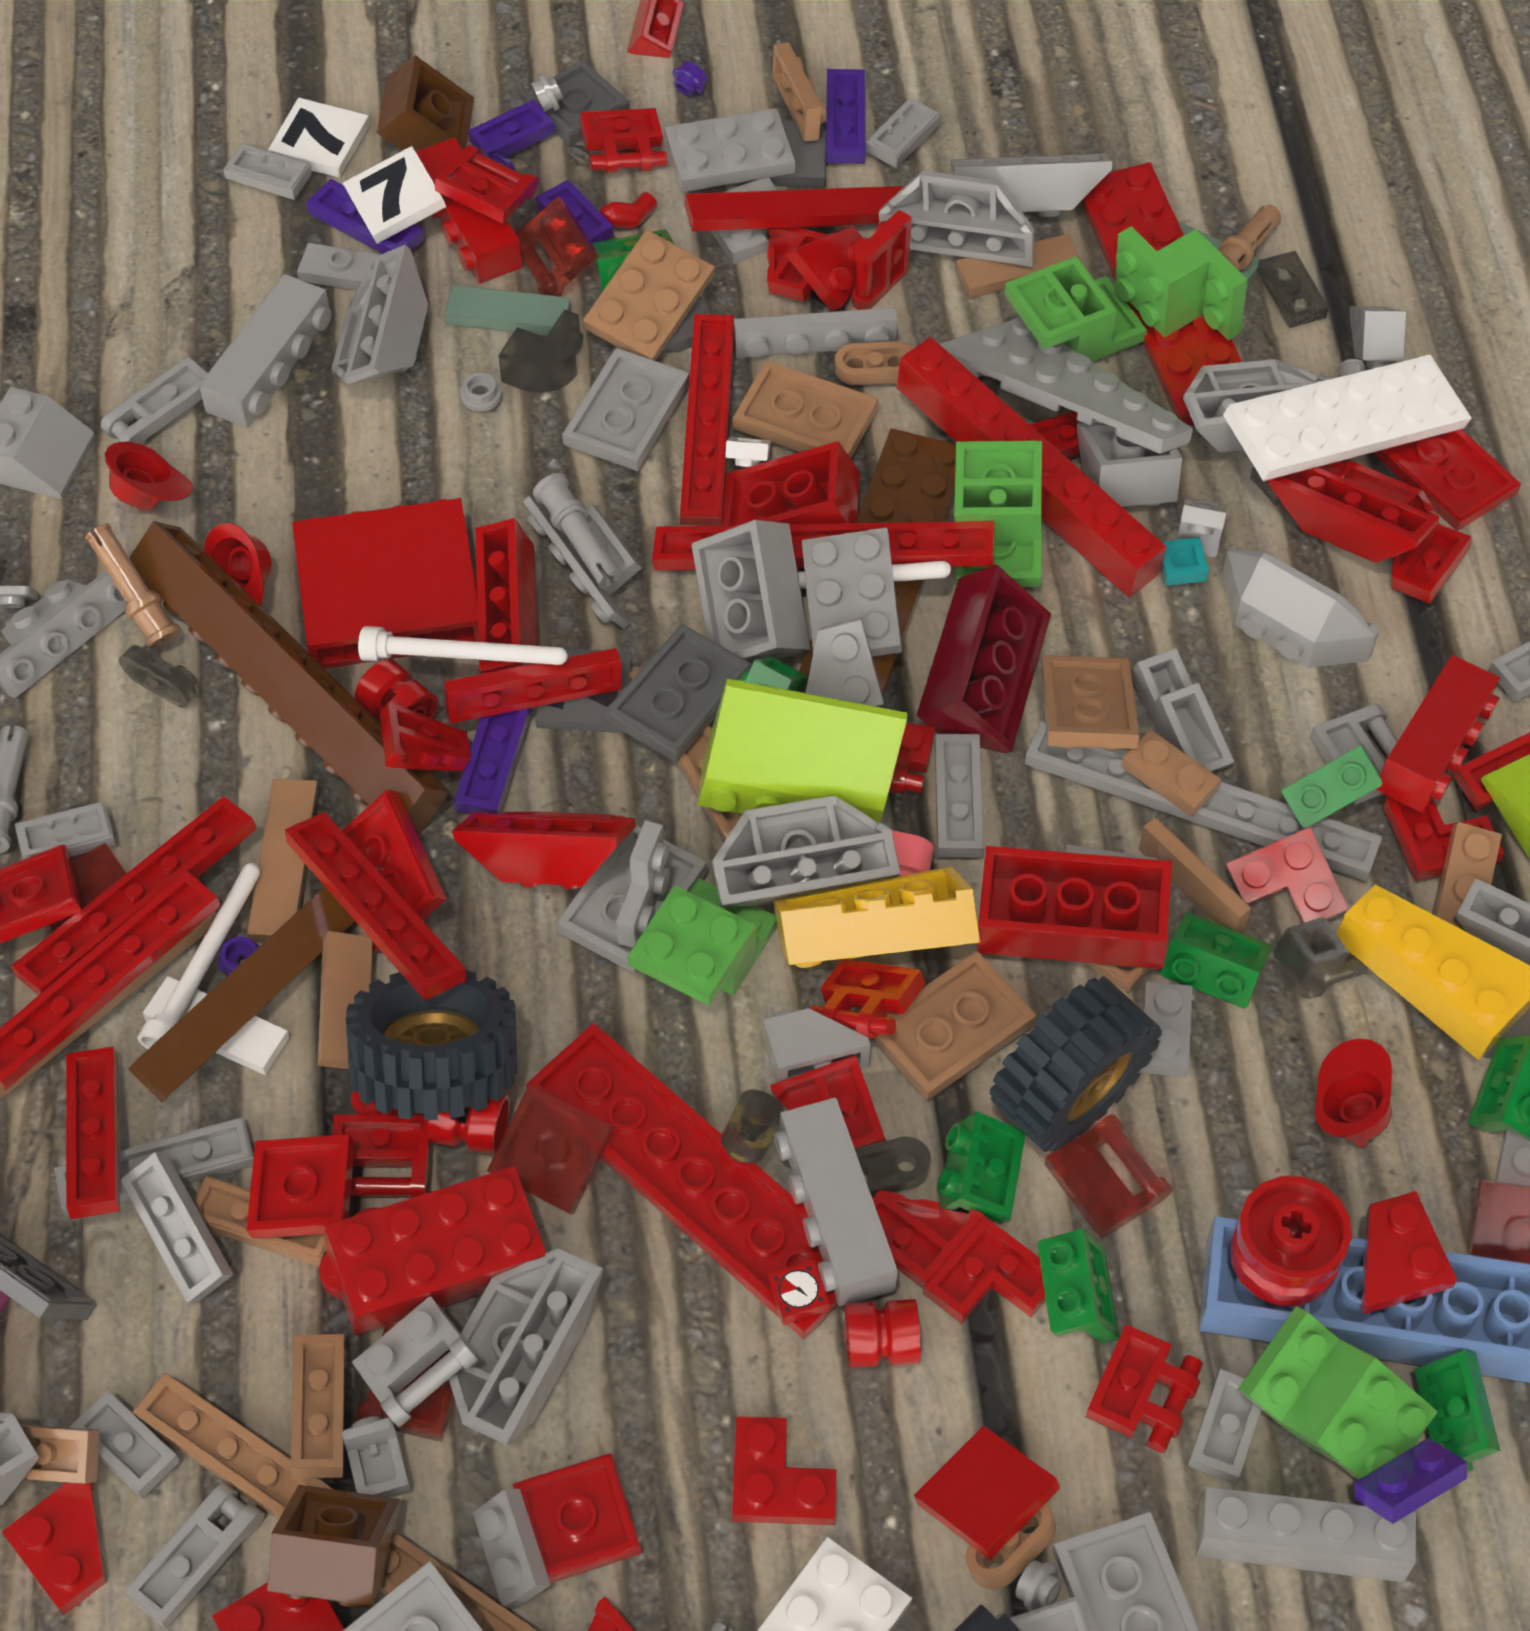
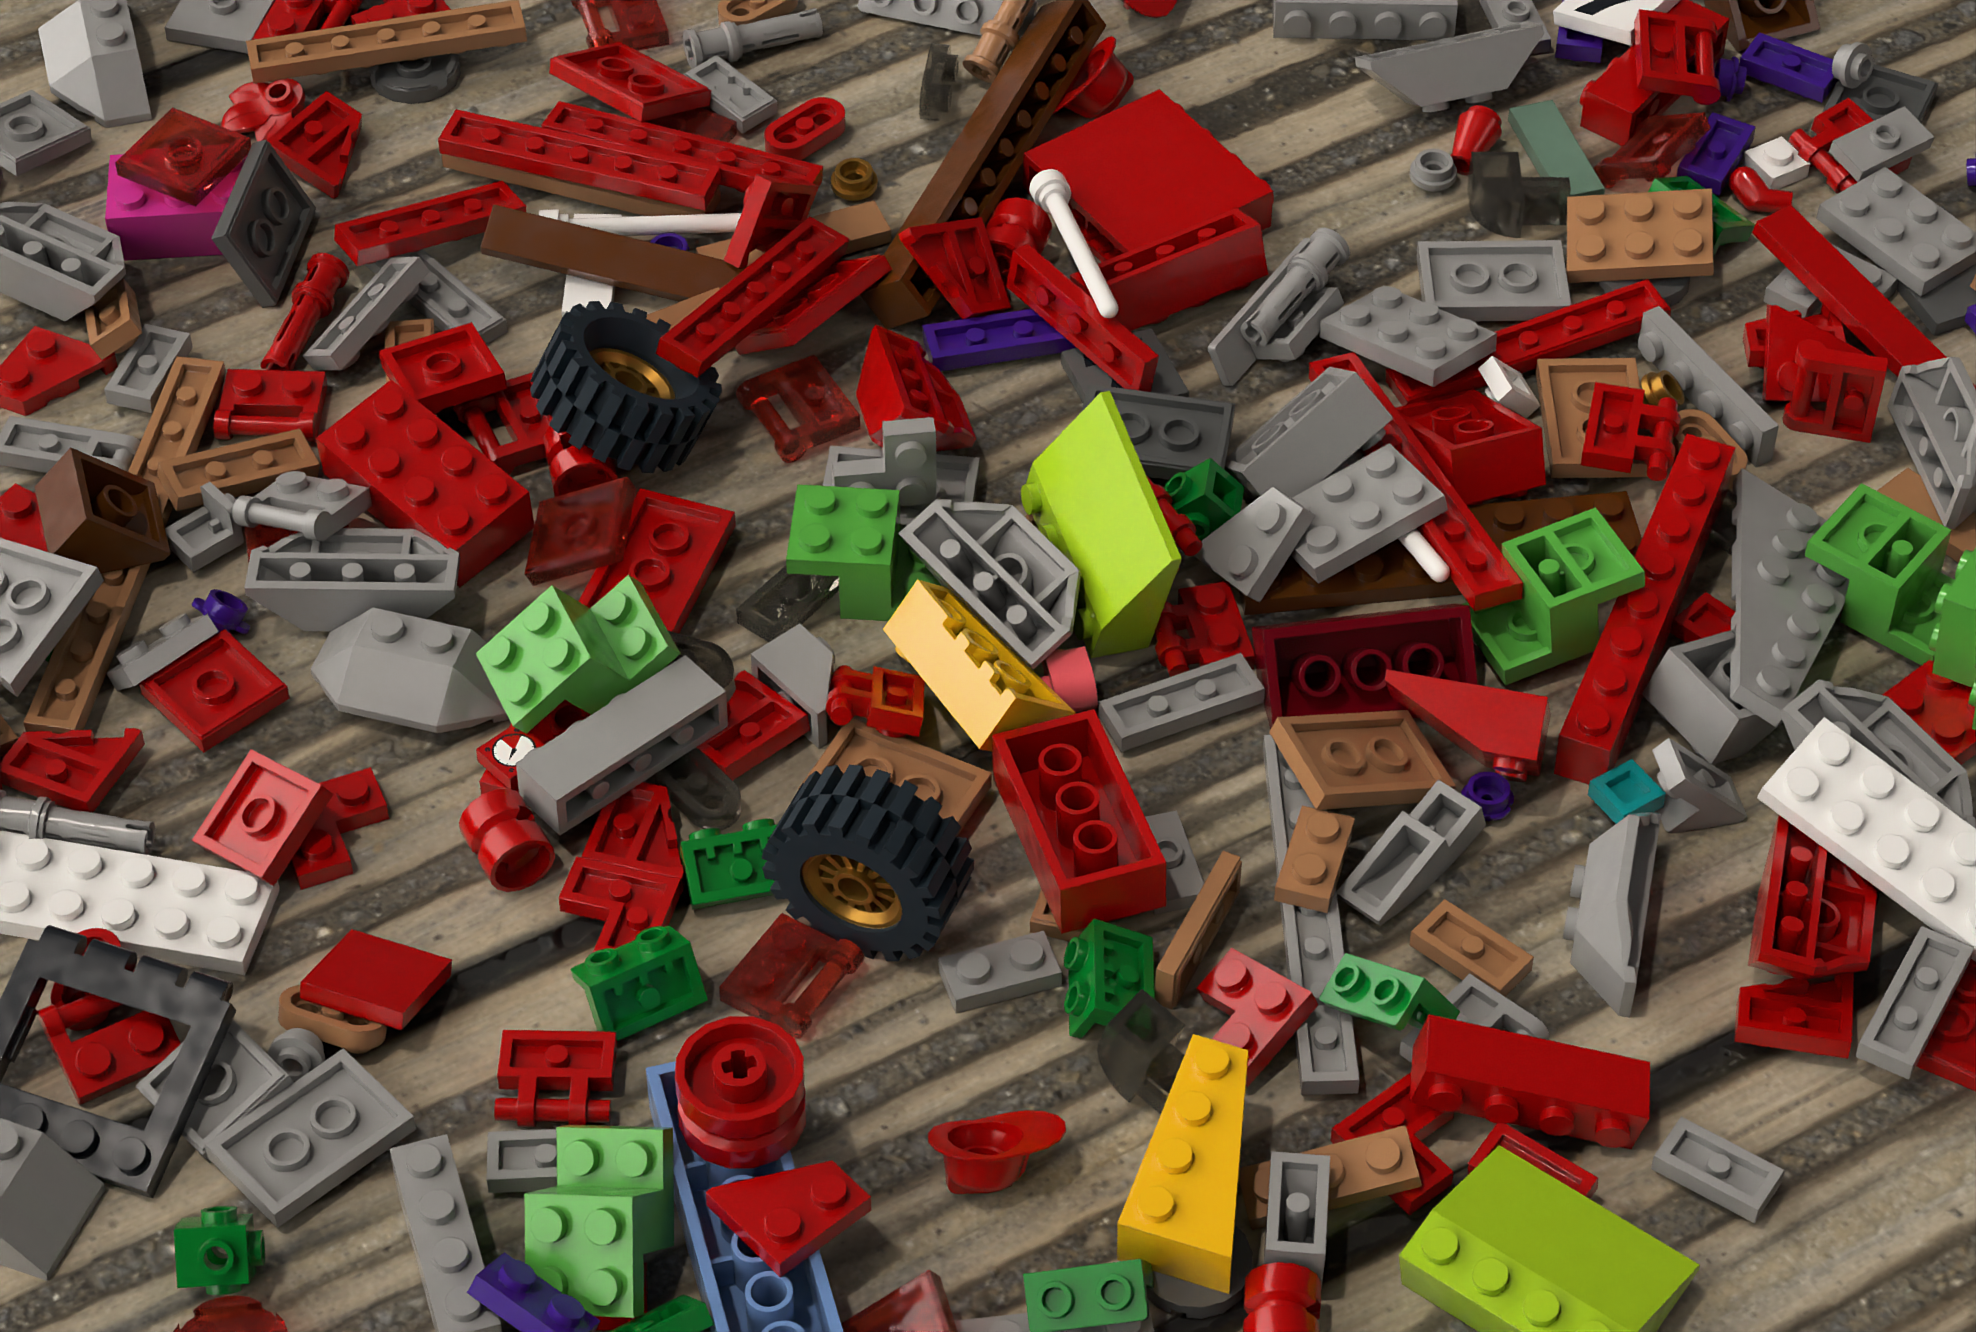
camera: 65 degrees right, 10 degrees down
none -> dark purple plate [192,589,250,634]
none -> plate [192,749,333,887]
none -> red plate [213,369,328,442]
none -> red pin [260,253,350,371]
none -> light grey wedge [311,607,509,733]
none -> bright green bracket [475,575,680,734]
none -> red wing [723,174,819,268]
none -> clear red plate [736,354,861,463]
none -> clear smoke plate [736,566,839,642]
none -> red plate [764,97,846,160]
none -> pearl gold plate [831,158,878,201]
none -> light grey plate [1320,285,1497,387]
none -> red slope [1385,669,1551,782]
none -> medium nougat plate [1409,899,1534,997]
none -> red cone [1450,105,1502,175]
none -> dark purple plate [1461,772,1514,821]
none -> red plate [1580,382,1681,481]
none -> pearl gold plate [1641,370,1684,407]
none -> white plate [1742,136,1810,190]
none -> light grey plate [1829,106,1934,182]
none -> light grey plate [1855,926,1974,1079]

